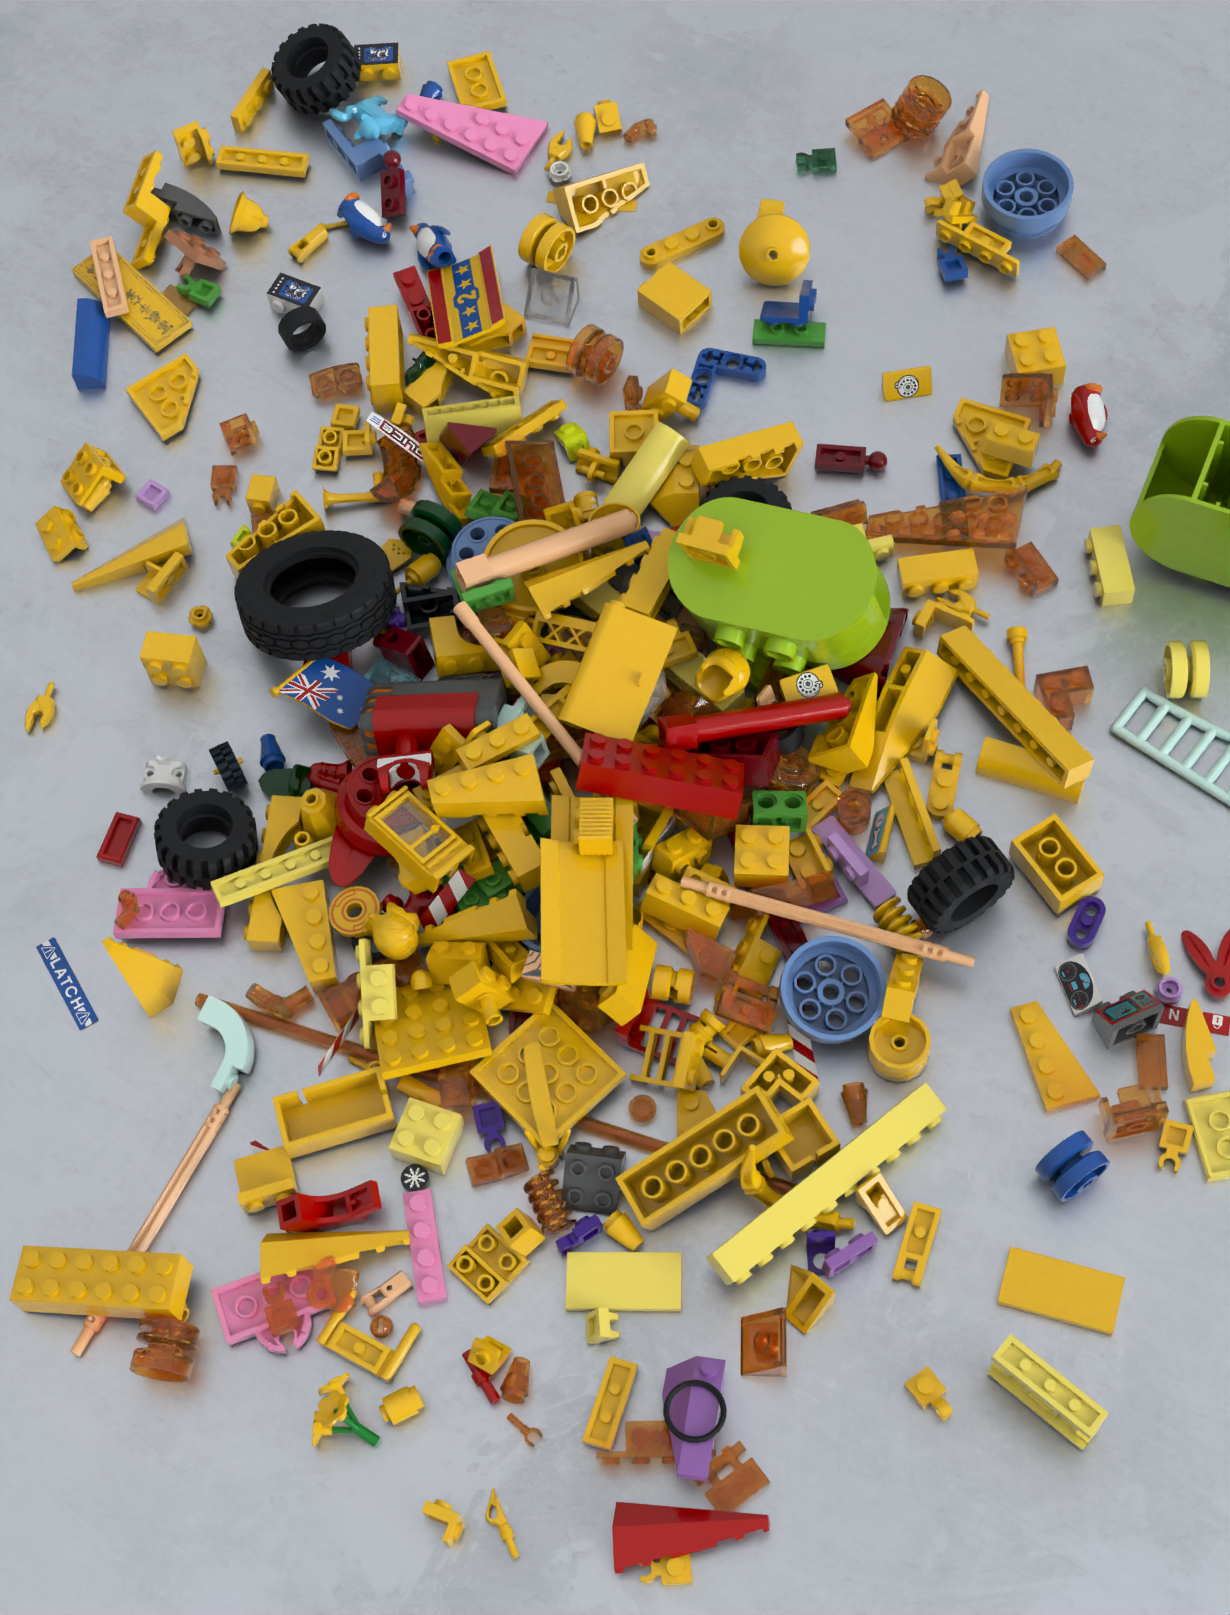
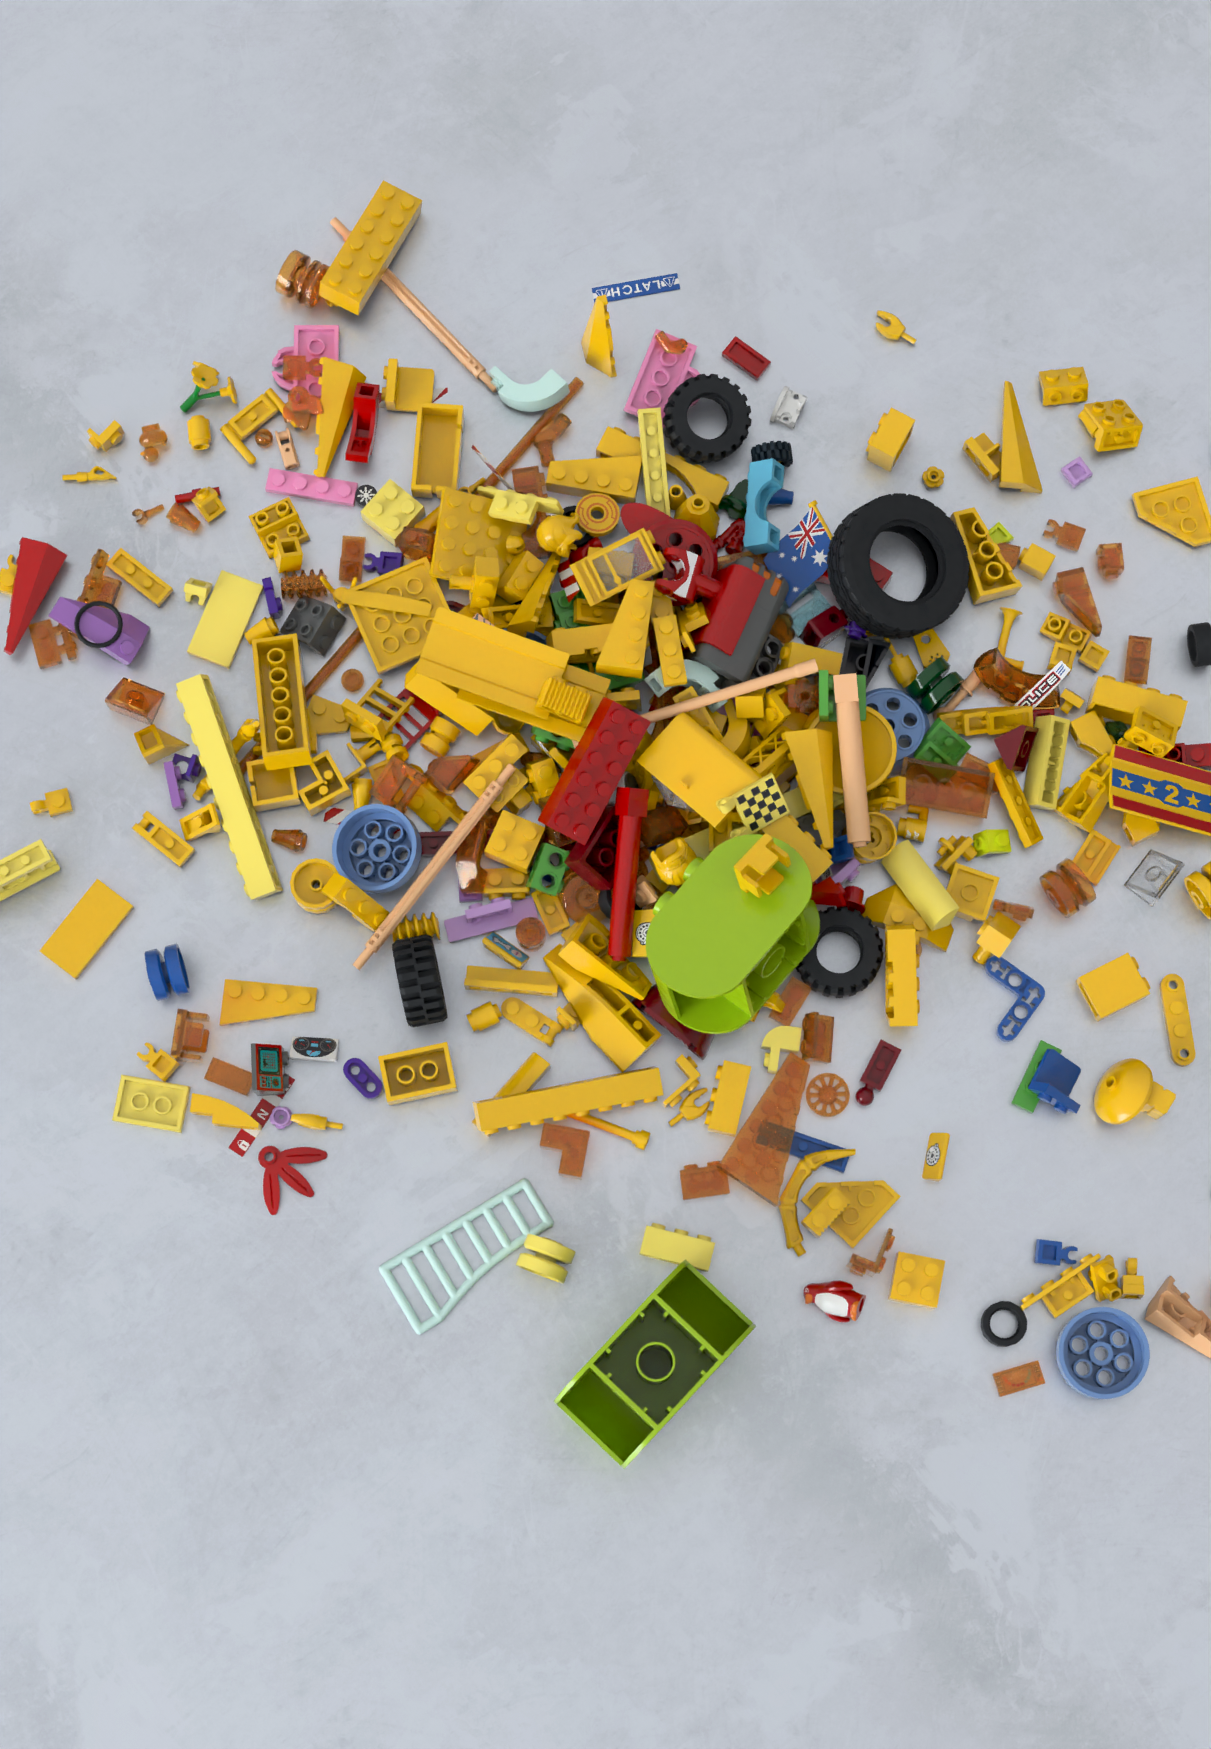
camera: 105 degrees right, 15 degrees up
none -> clear orange animal [139,423,168,462]
none -> light yellow flag [716,773,790,838]
none -> medium azure arch [743,458,785,555]
none -> clear orange wheel [806,1073,850,1117]
none -> black tyre [981,1301,1027,1347]
none -> clear orange slope [1053,567,1102,637]
none -> yellow bracket [1124,705,1178,758]

